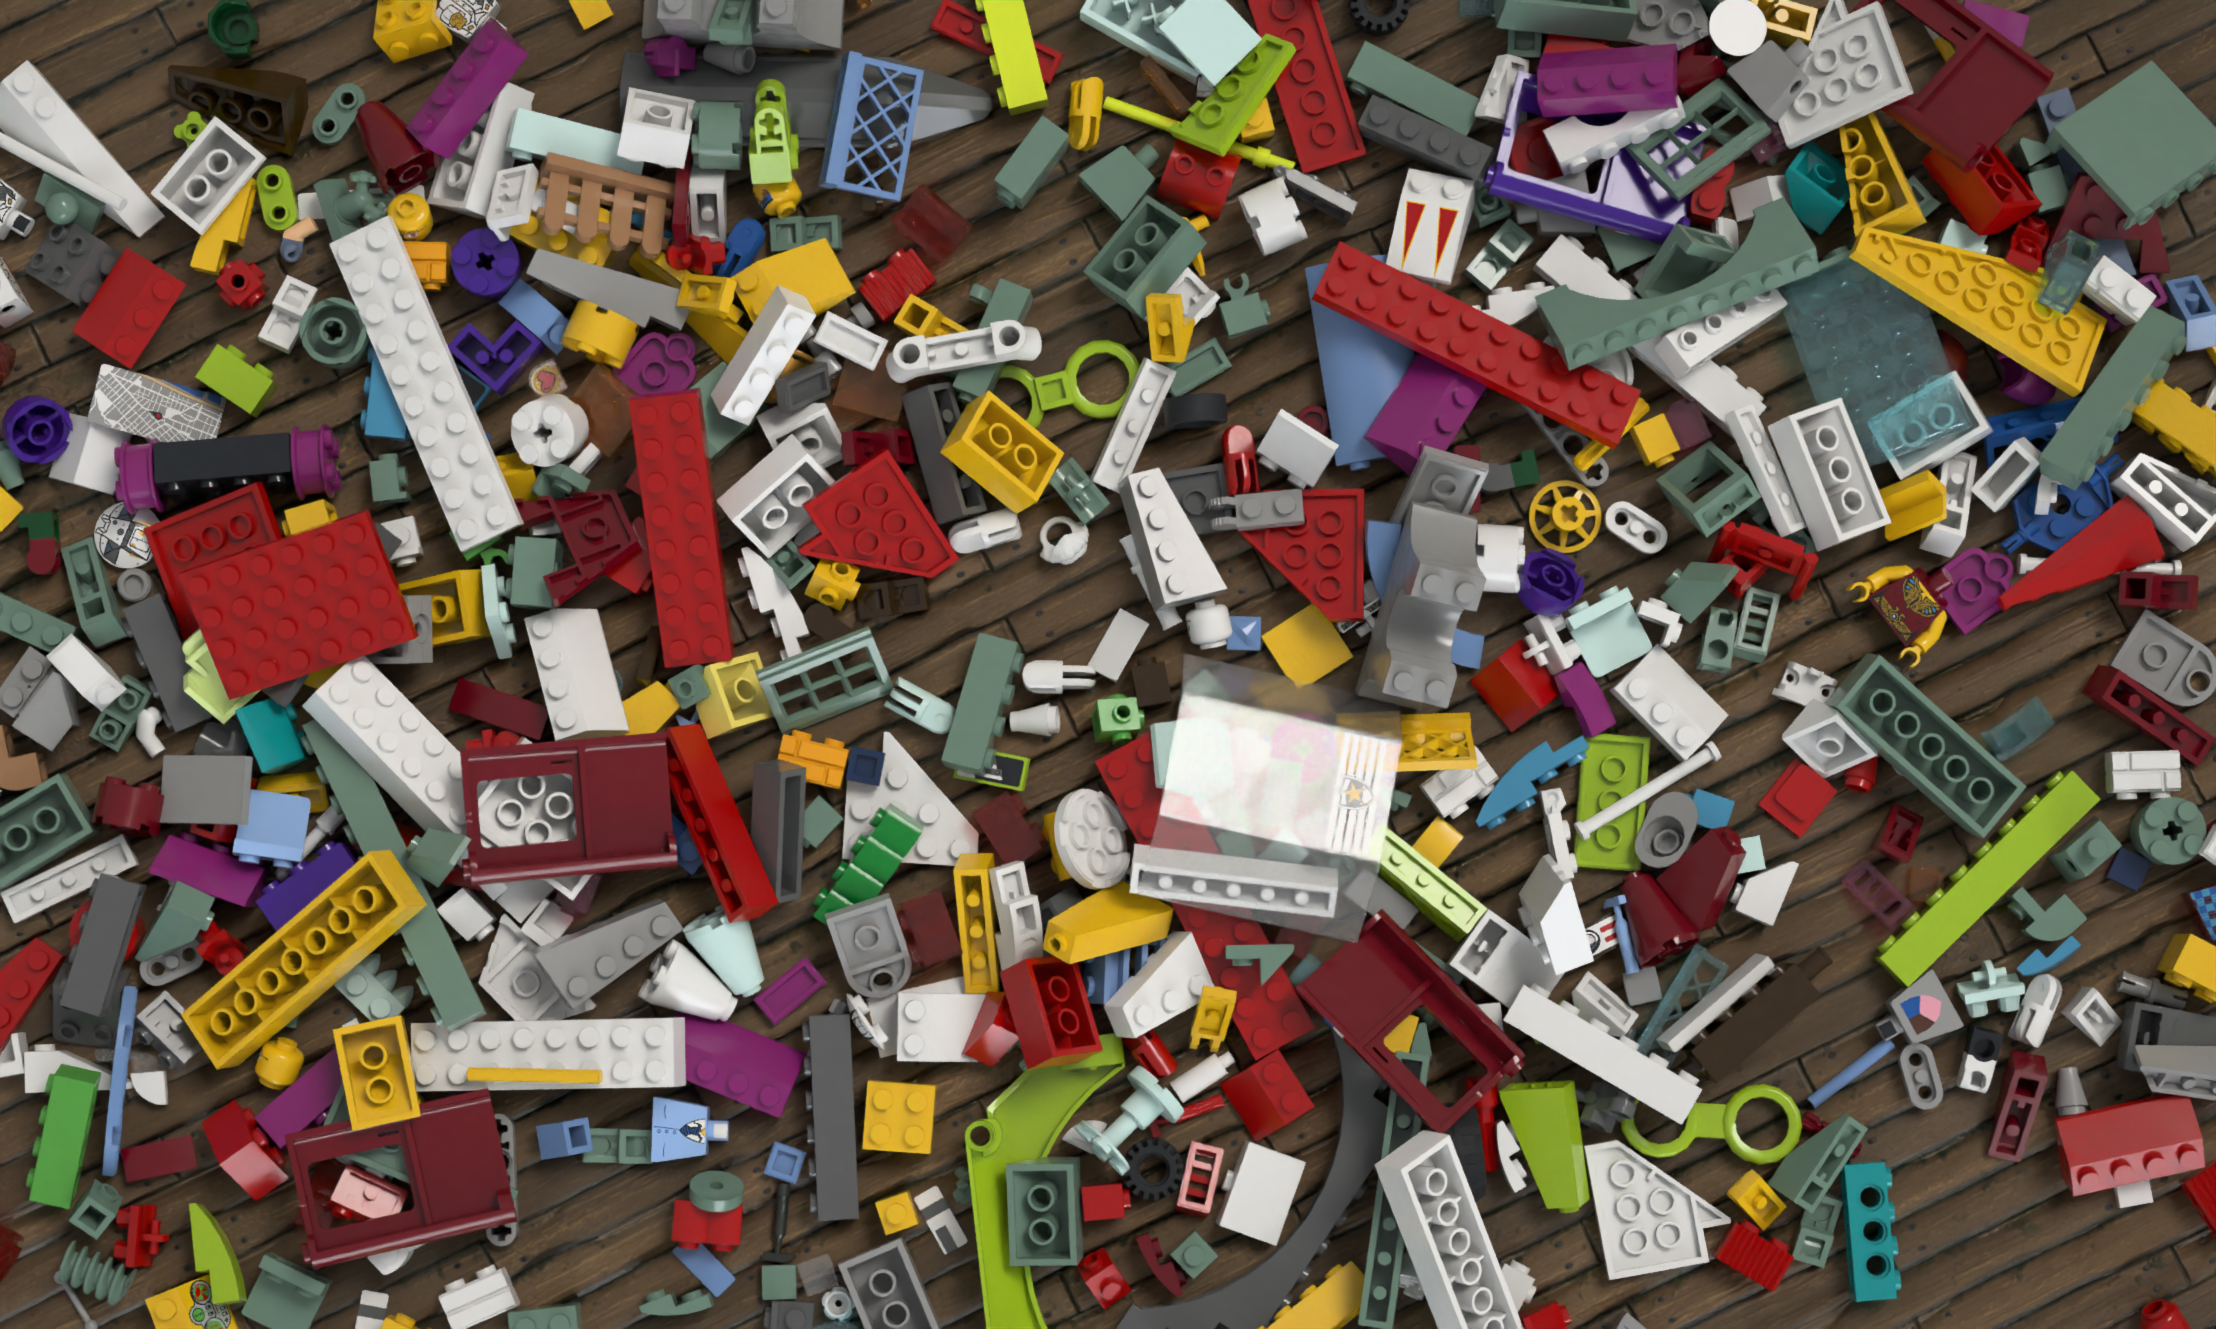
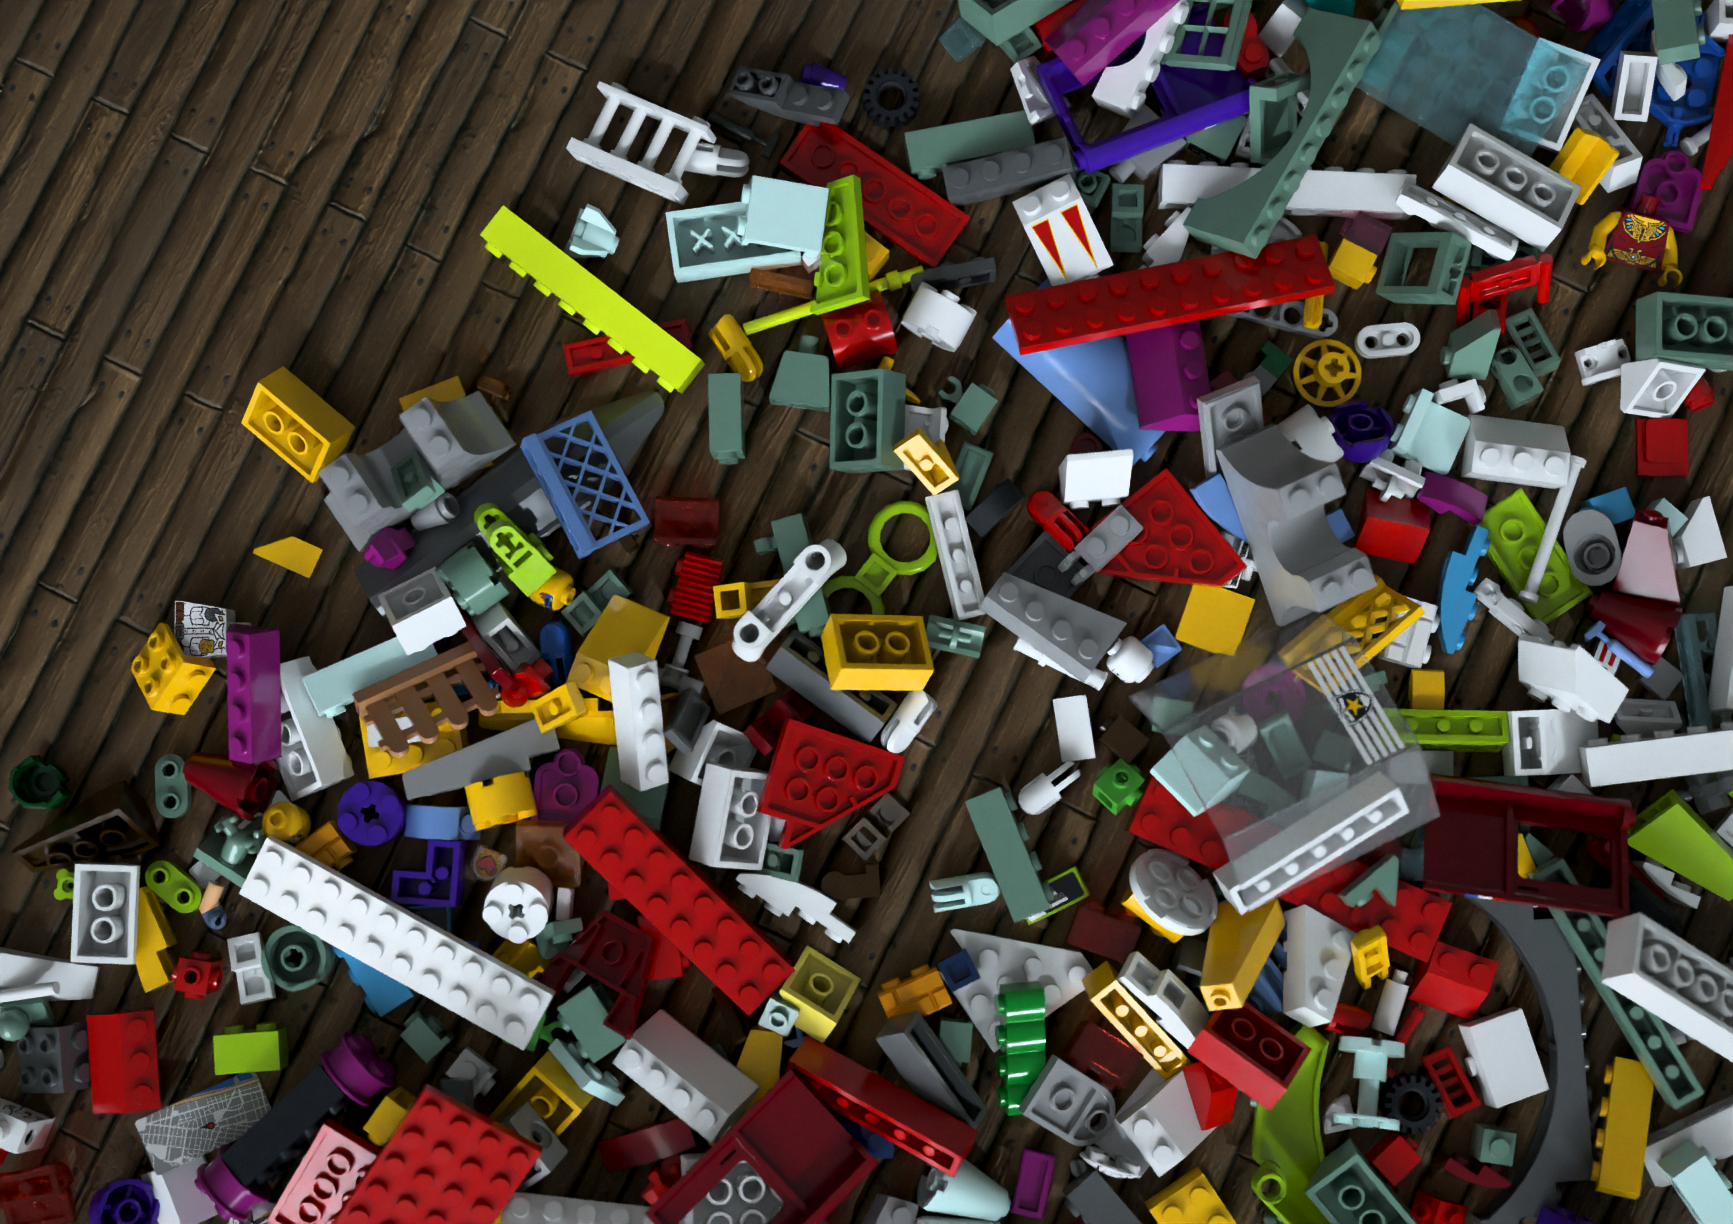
camera: 35 degrees left, 0 degrees up
white bracket [486,163,539,242] -> none
sand green piece [755,626,894,735] -> none
yellow brick [804,558,861,611] -> none
white tile [813,311,888,371] -> none
white cone [1010,703,1060,736] -> none
white piece [1040,516,1089,565] -> none
red tile [1508,117,1563,181] -> none
white brick [1654,289,1788,380] -> none

